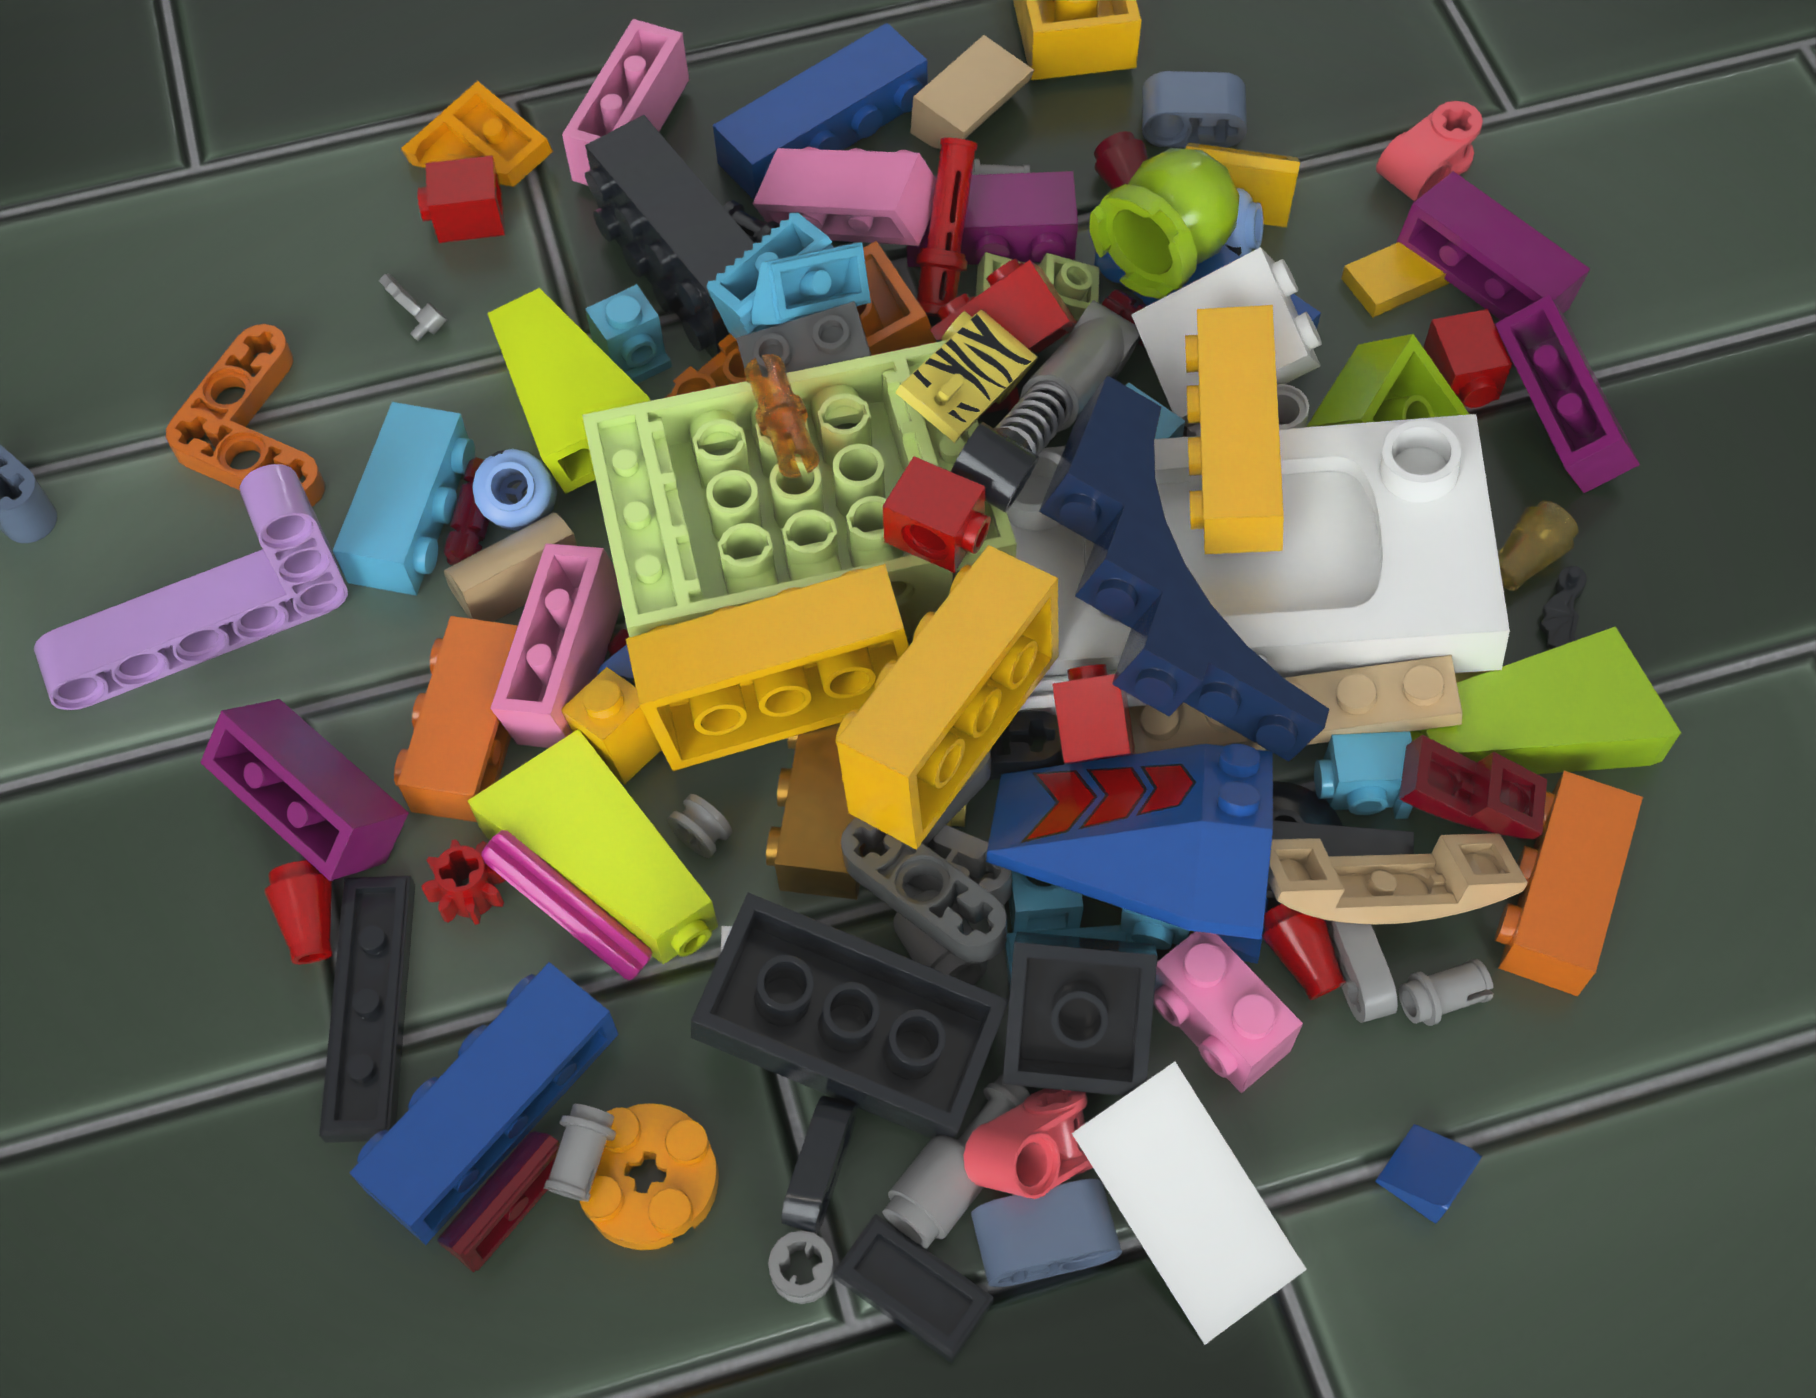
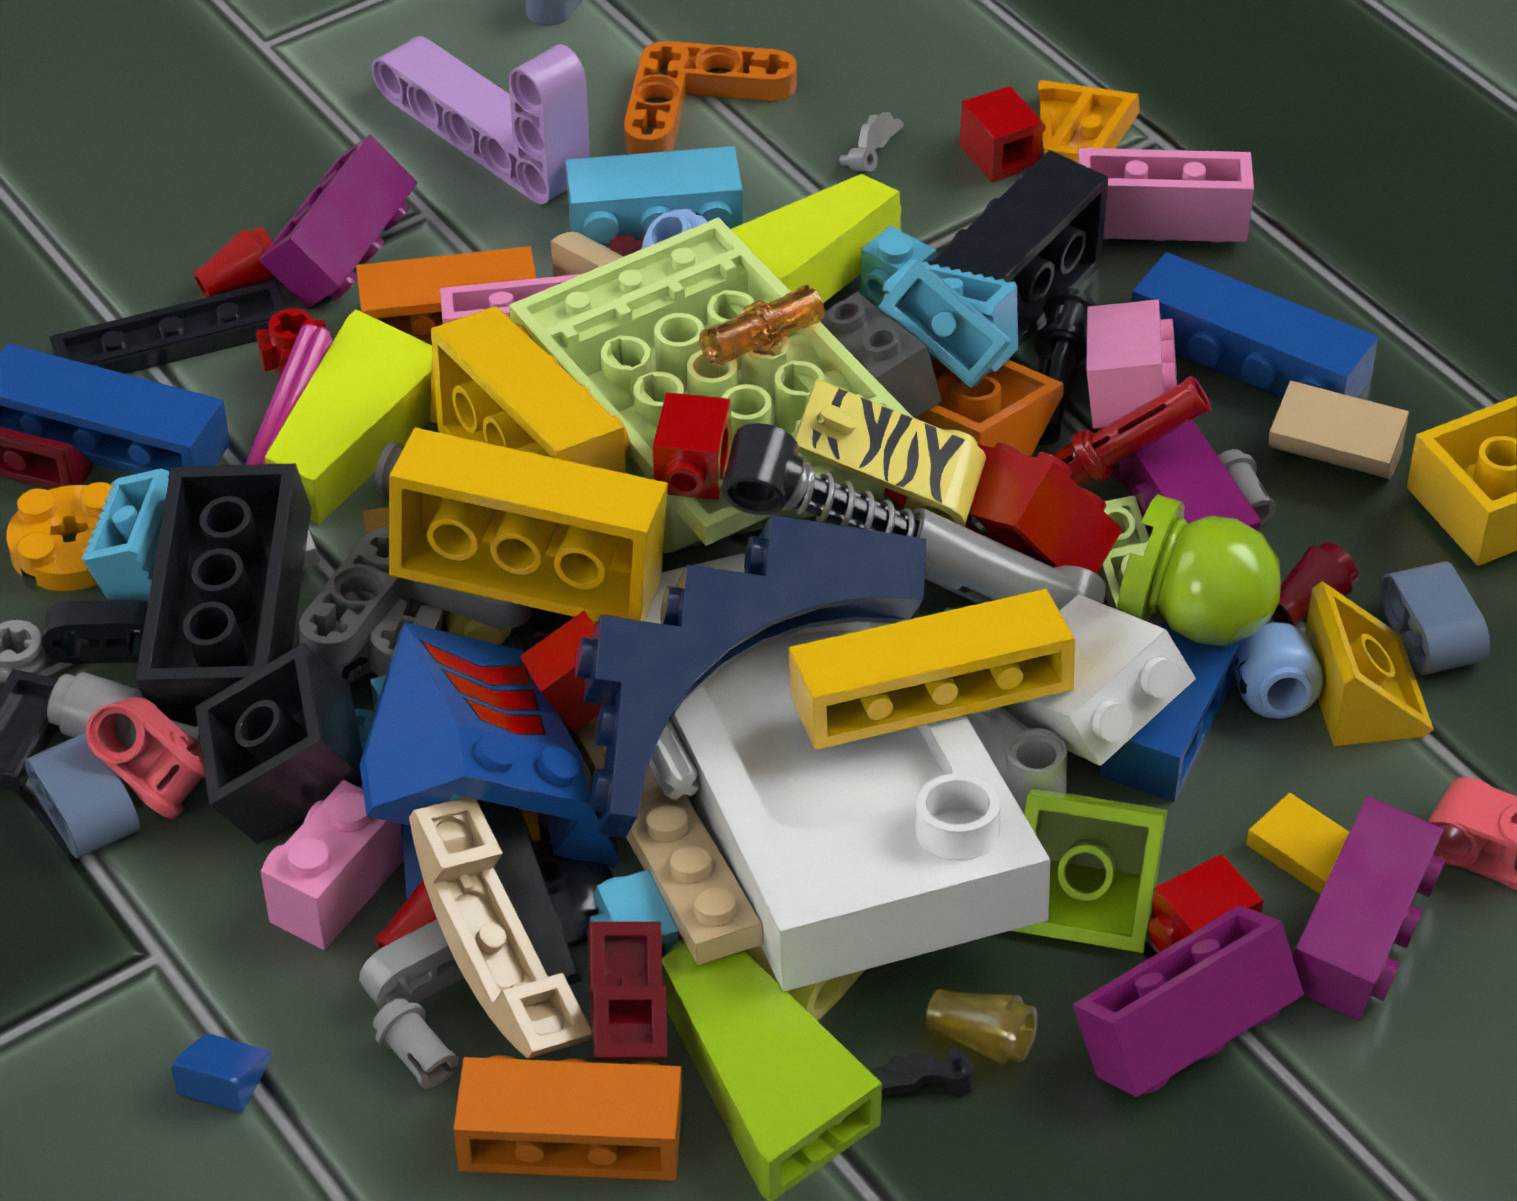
camera: 70 degrees right, 15 degrees down
light grey pin [544,1104,616,1202] -> none
white sticker [1072,1061,1307,1345] -> none
none -> medium azure brick [81,468,170,601]

